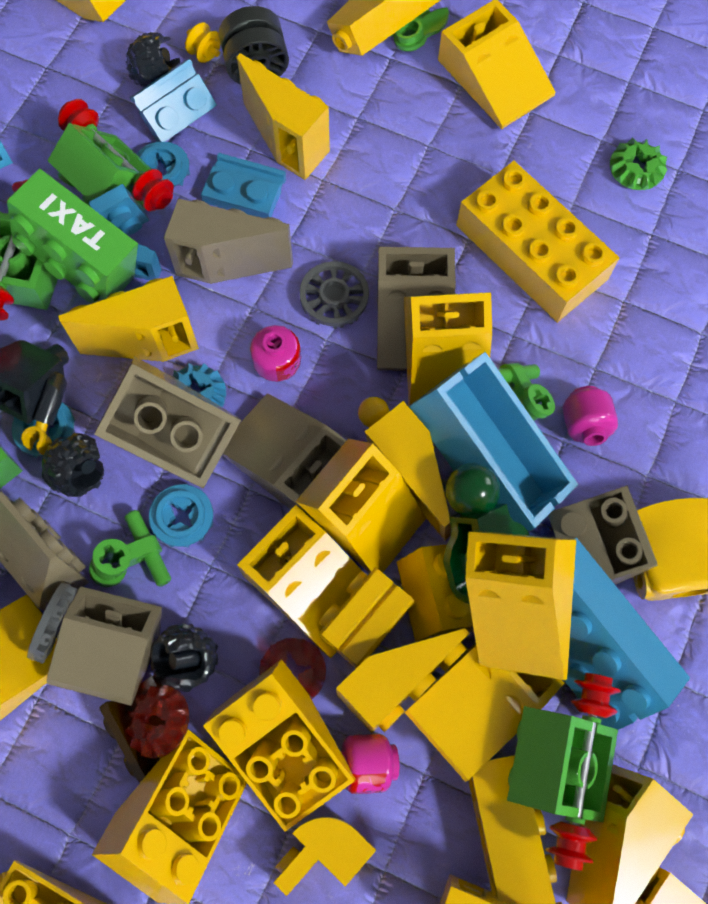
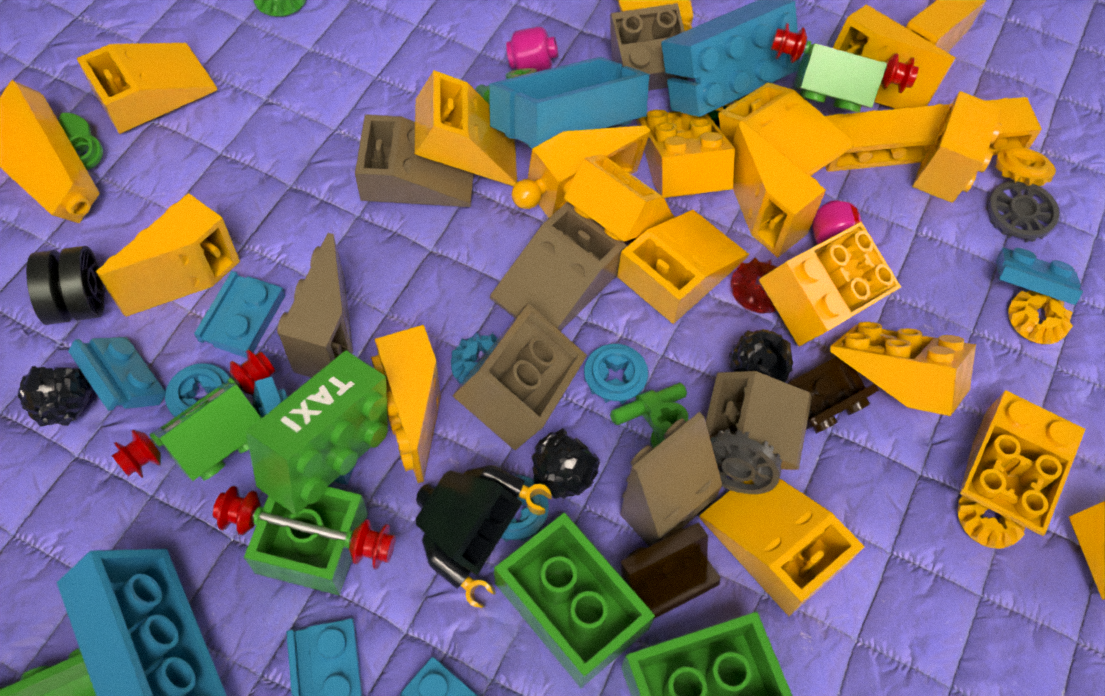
camera: 90 degrees left, 10 degrees down
clear red gear [125,685,189,758] -> none
yellow wheel [185,22,221,63] -> none
dark pink head [250,325,302,382] -> none
yellow brick [274,817,376,896] -> none
dark grey wheel [300,261,369,329] -> none
yellow brick [318,568,414,668] -> none
dark green piece [443,462,530,604] -> none
yellow brick [456,160,620,323] -> none
yellow slope [465,532,576,680] -> none

